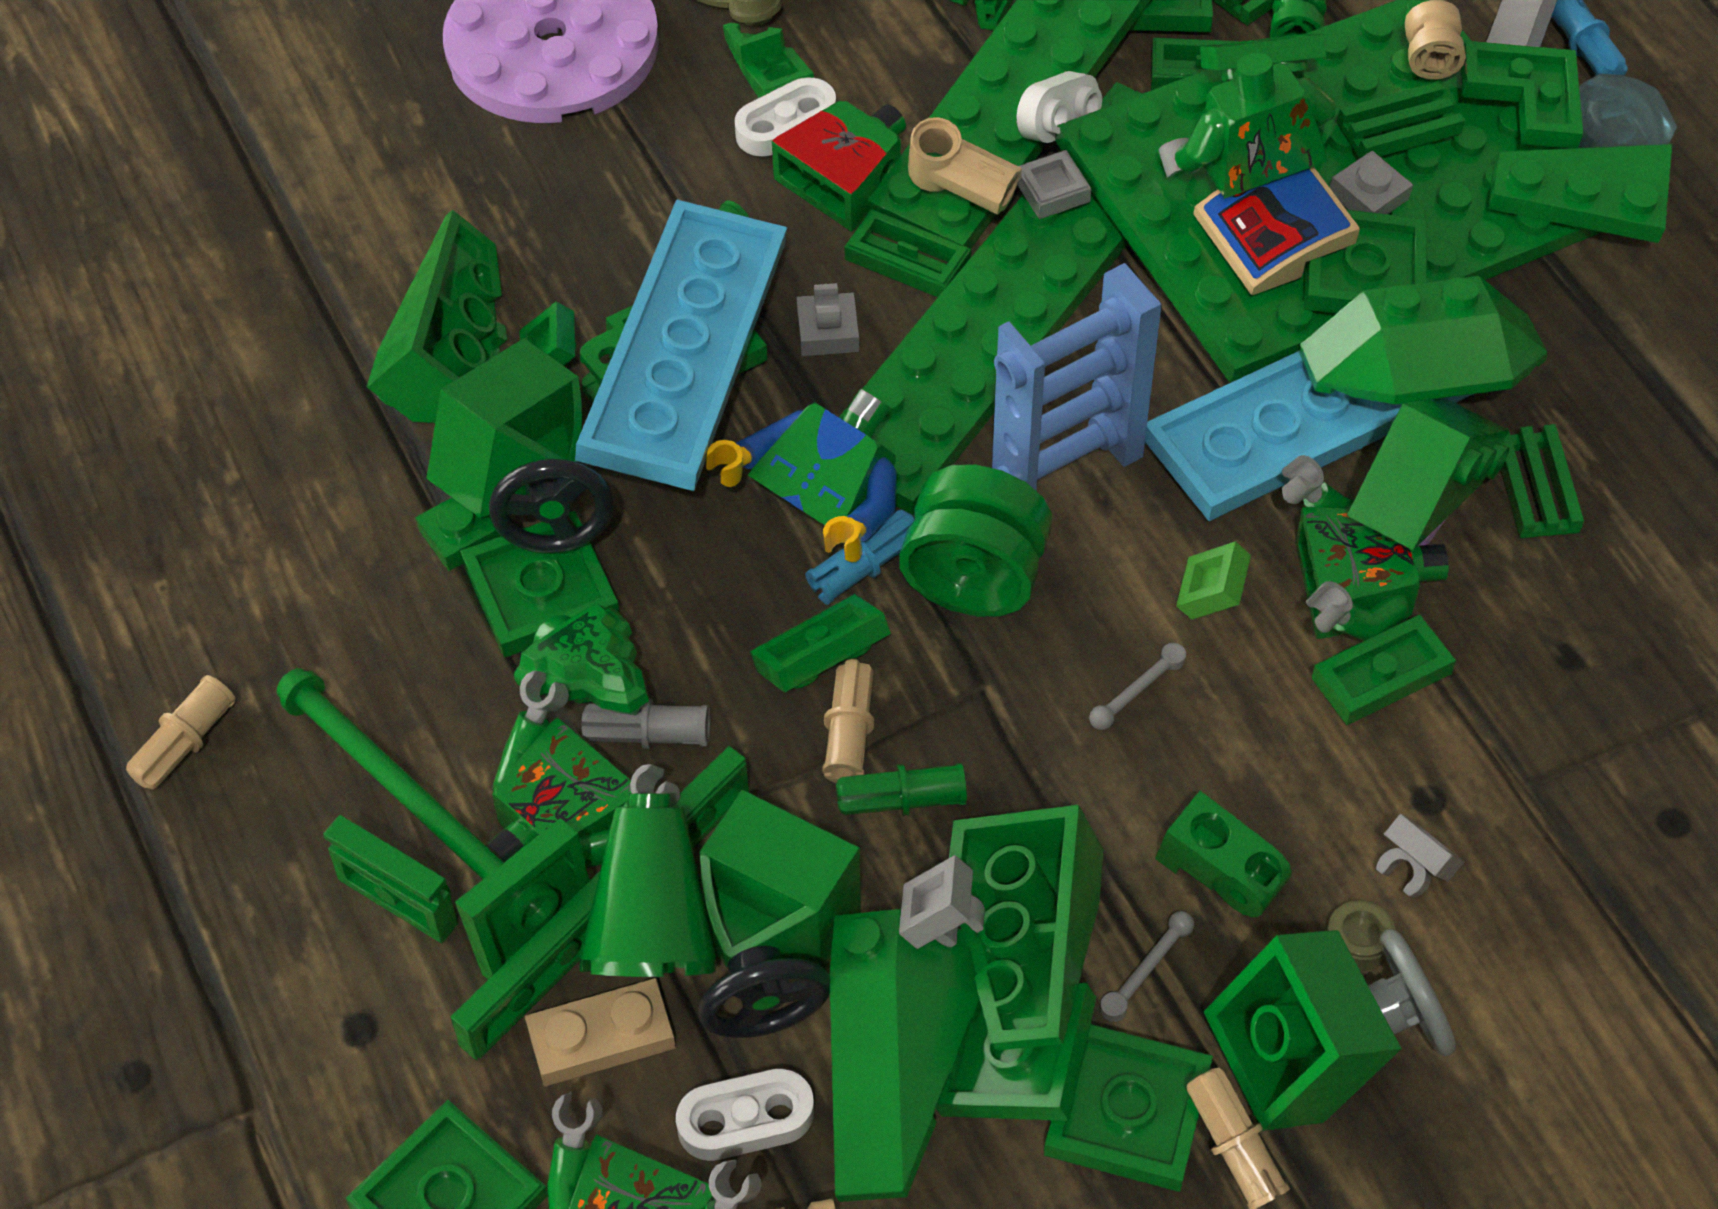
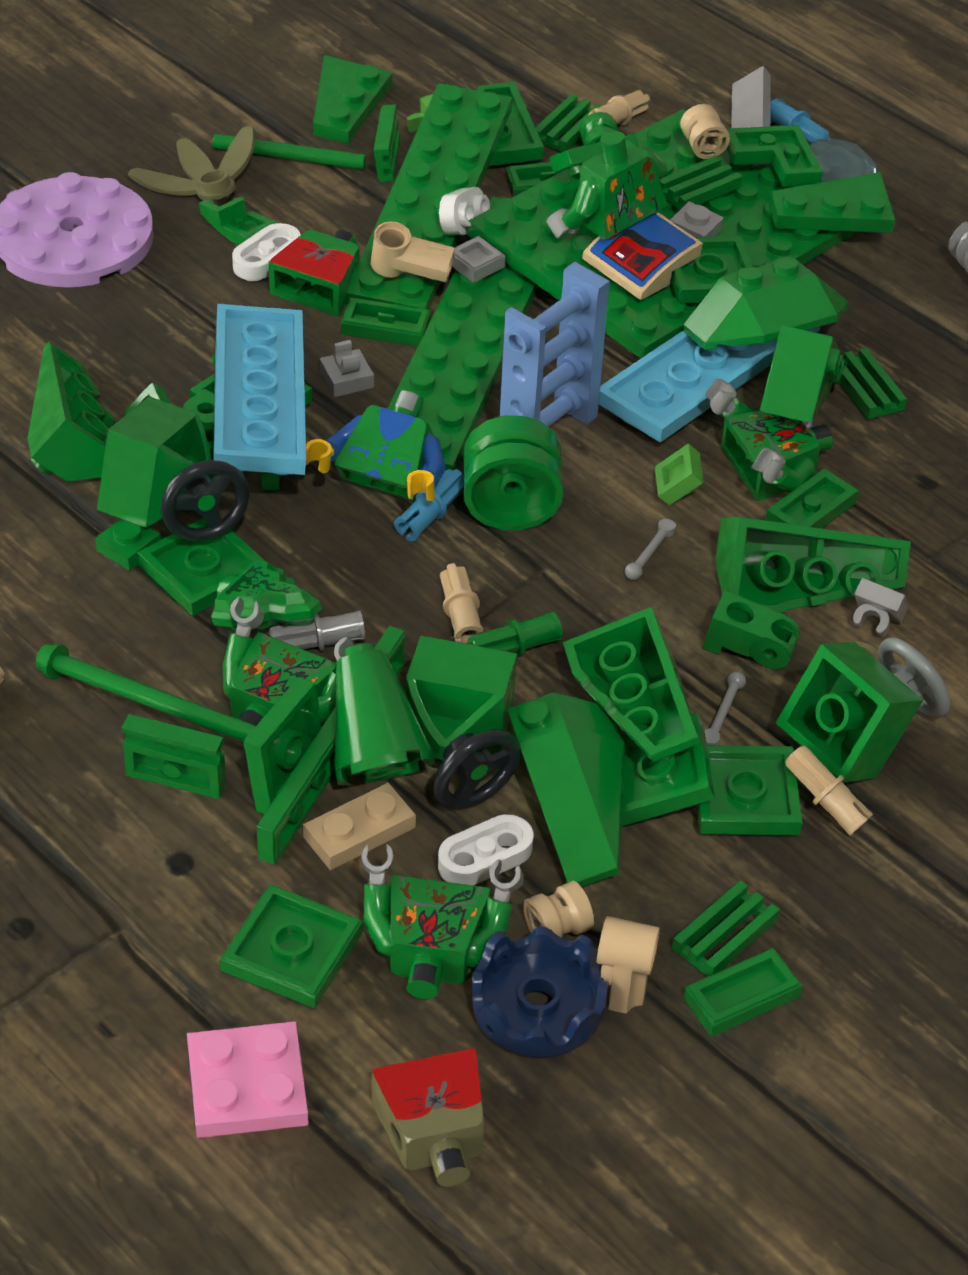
camera: 20 degrees left, 10 degrees down
green plate [750,594,891,693] -> none
light grey tile [899,855,985,949] -> none
none -> green wedge [715,517,911,613]

